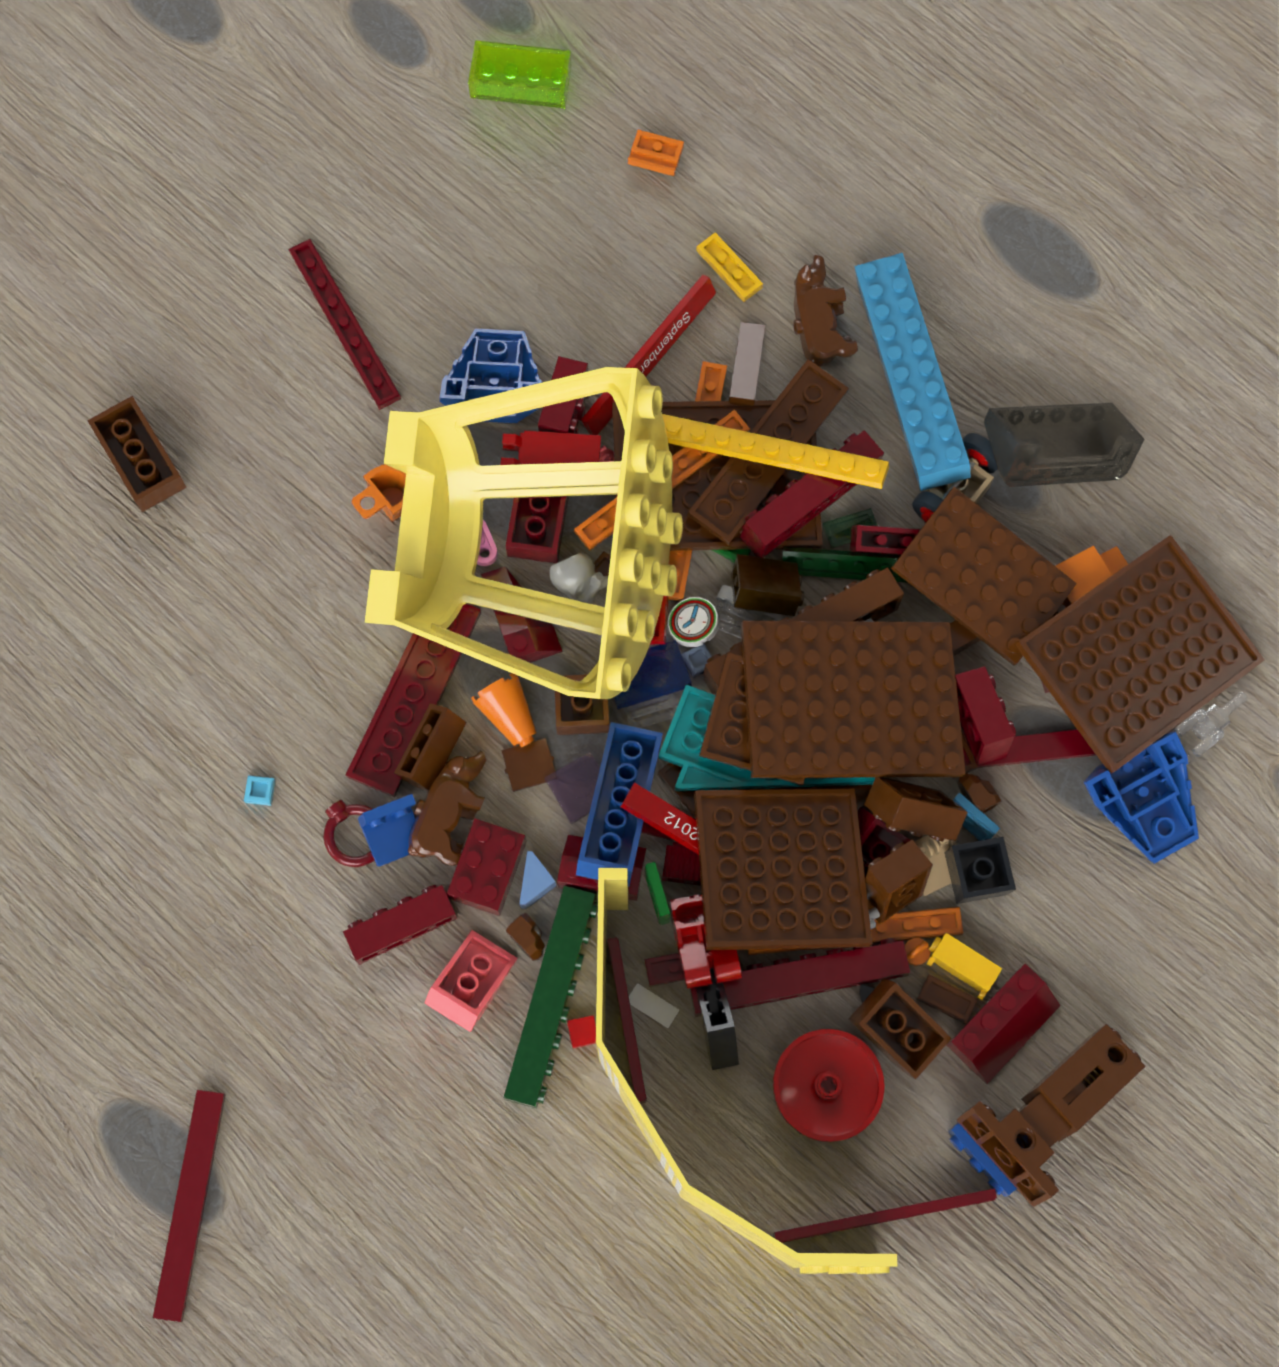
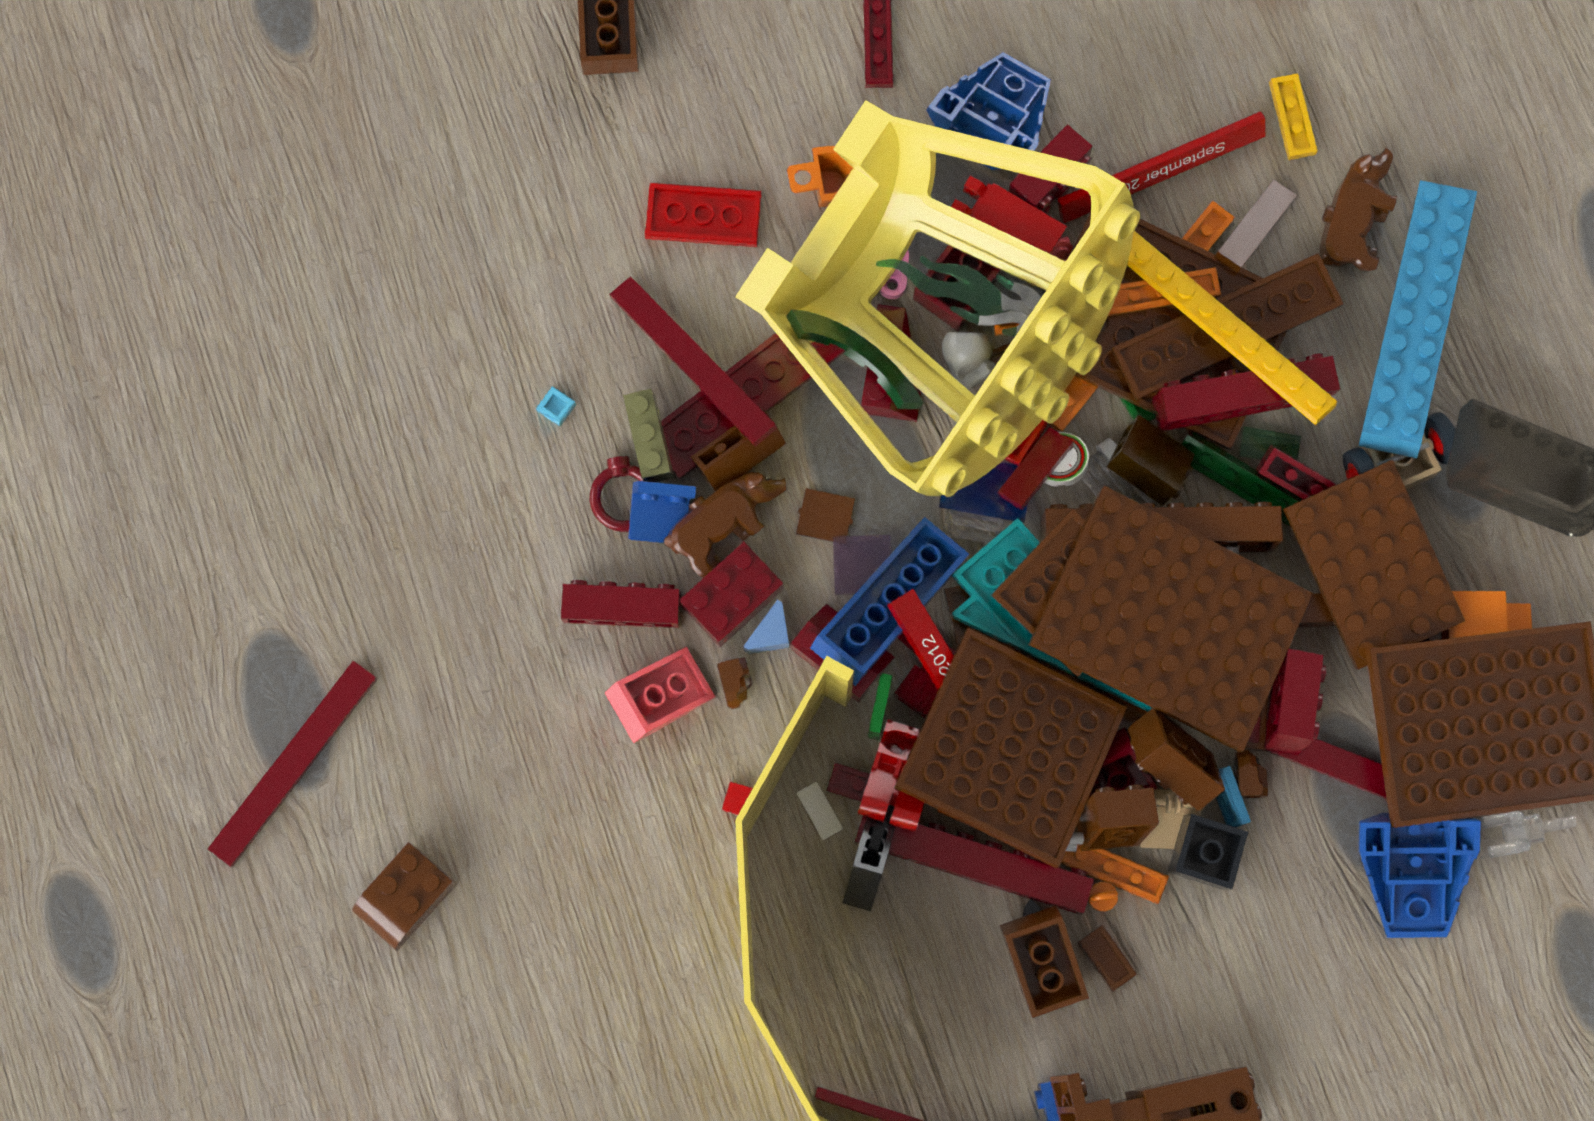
camera: 30 degrees right, 5 degrees up
orange cone [471,673,537,748] -> none
dark green brick [503,886,598,1109] -> none
reddish brown brick [555,674,609,735] -> none
dark red tile [608,937,647,1104] -> none
sand blue tile [681,643,712,678] -> none
red dish [773,1029,885,1142] -> none
yellow brick [926,933,1002,1000] -> none
dark red slope [946,964,1061,1084] -> none
none -> reddish brown brick [352,842,457,951]
none -> dark red tile [609,276,777,447]
none -> olive brick [623,388,674,482]
none -> red tile [645,183,762,247]
none -> dark green tile [786,309,924,409]
none -> clear green piece [876,256,1042,337]
none -> dark red tile [998,427,1073,510]

